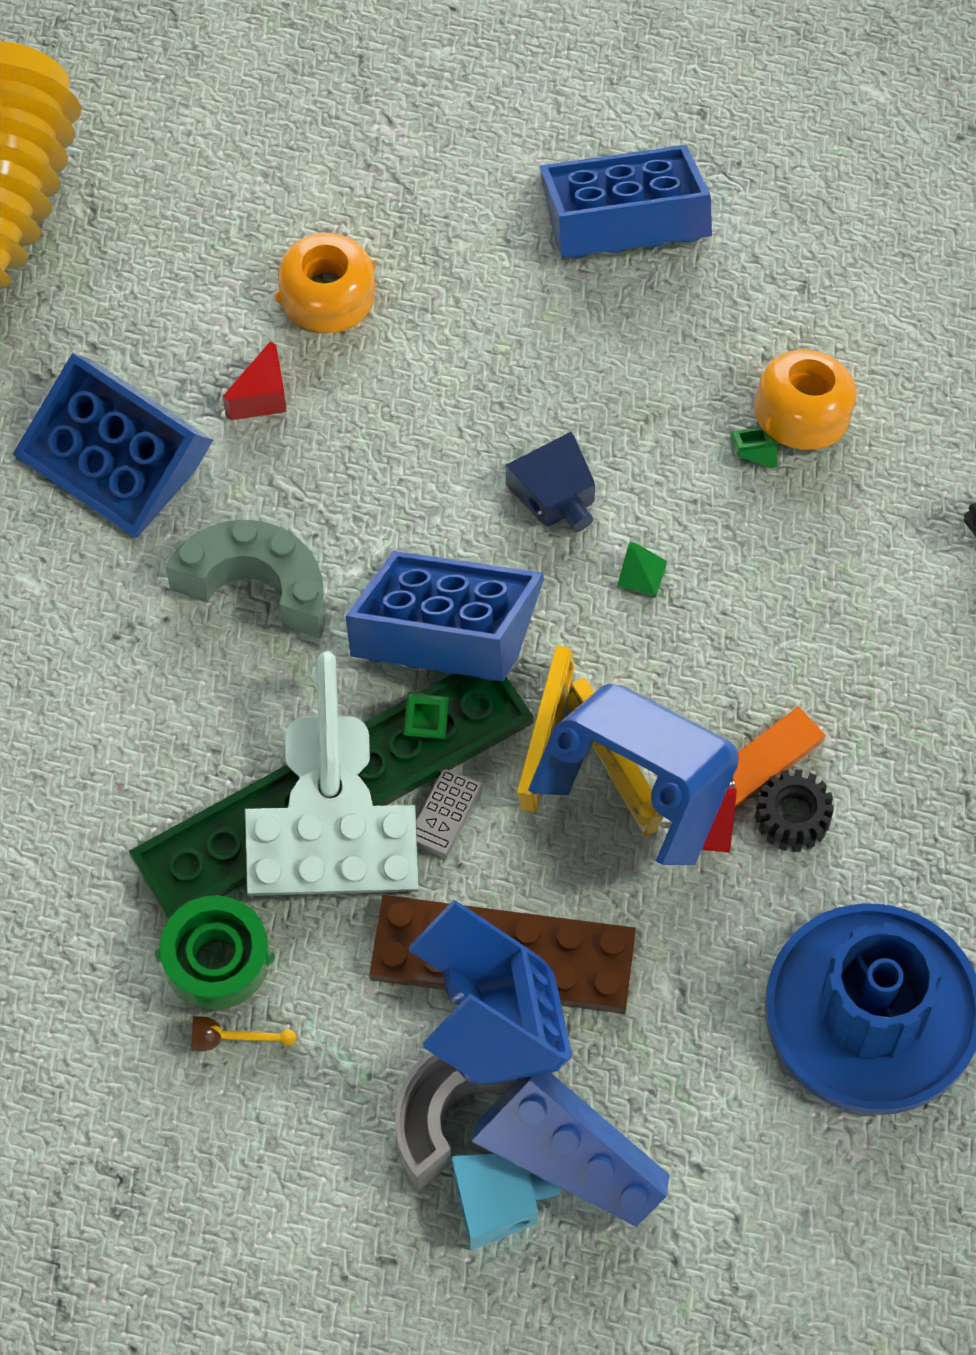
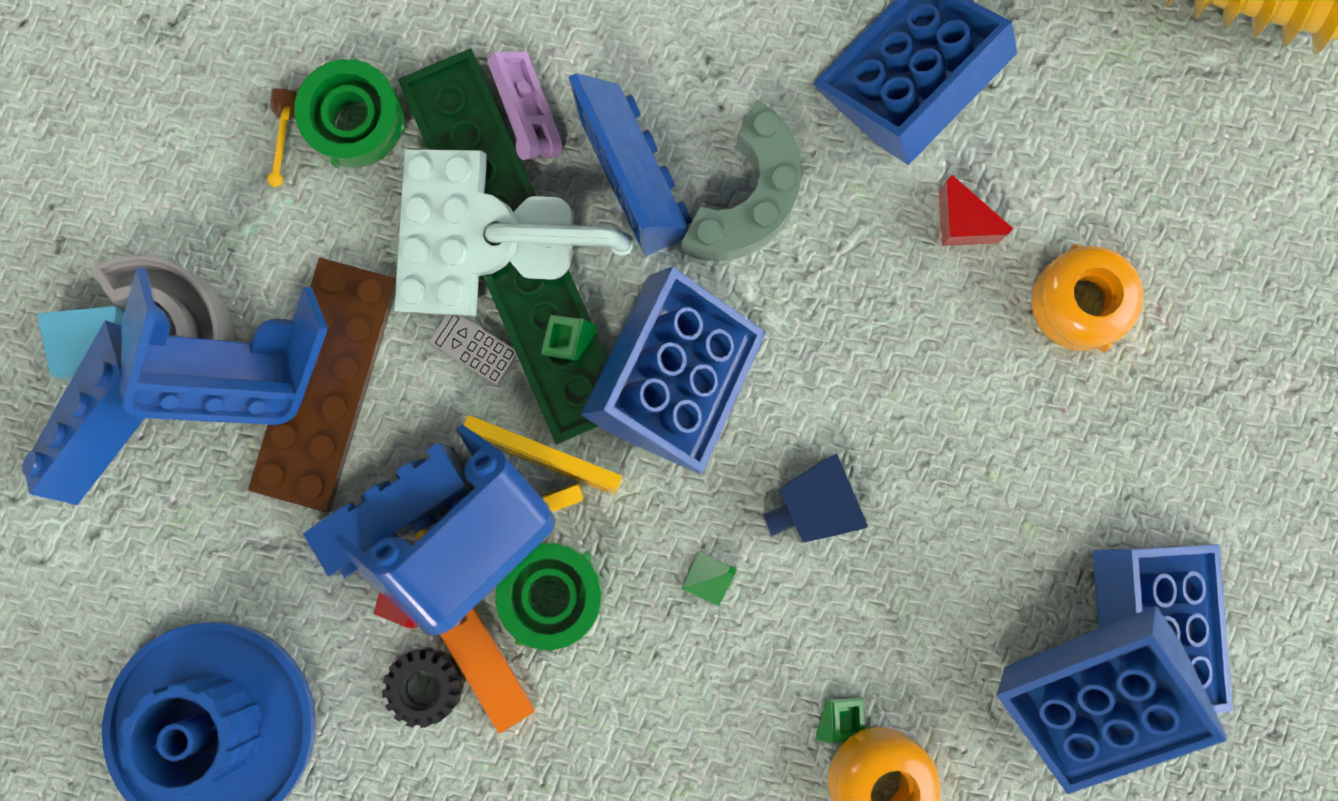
camera: 100 degrees right, 20 degrees up
none -> blue wedge [303,442,475,579]
none -> lavender plate [487,51,562,160]
none -> green piece [495,543,603,650]
none -> blue slope [569,73,692,257]
none -> blue slope [997,606,1227,794]

